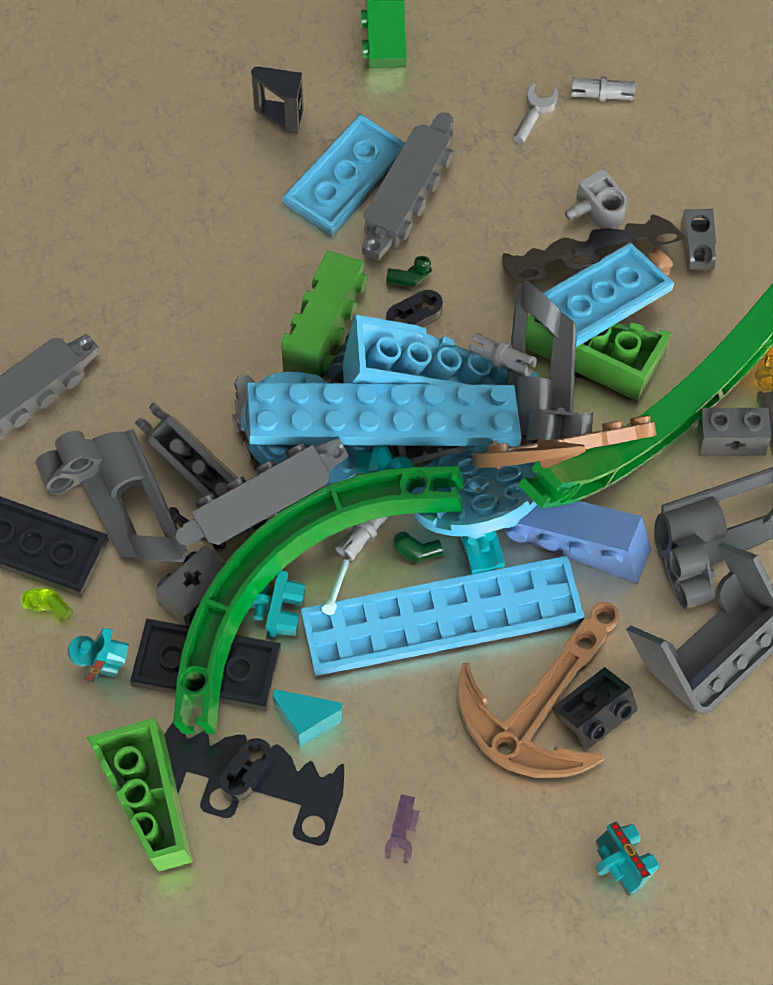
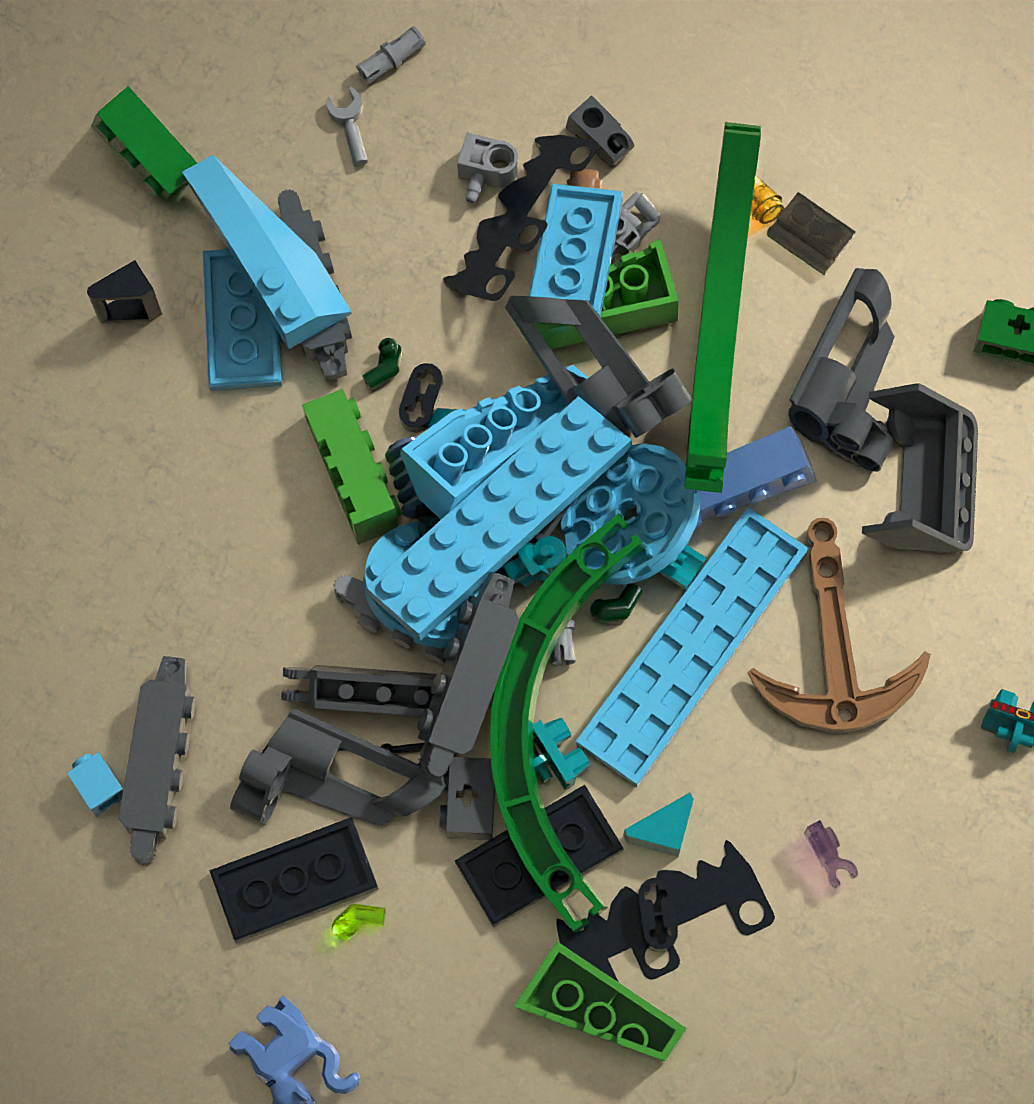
camera: 40 degrees left, 10 degrees up
teal hips [67,627,129,682] -> none
light aqua piece [322,559,349,615] -> none
light grey pin [469,333,536,376] -> none
medium nougat piece [471,415,656,470] -> none
black bracket [552,667,638,750] -> none
dark grey brick [697,408,771,456] -> none
none -> medium azure wedge [182,155,352,349]
none -> light grey piece [611,192,660,262]

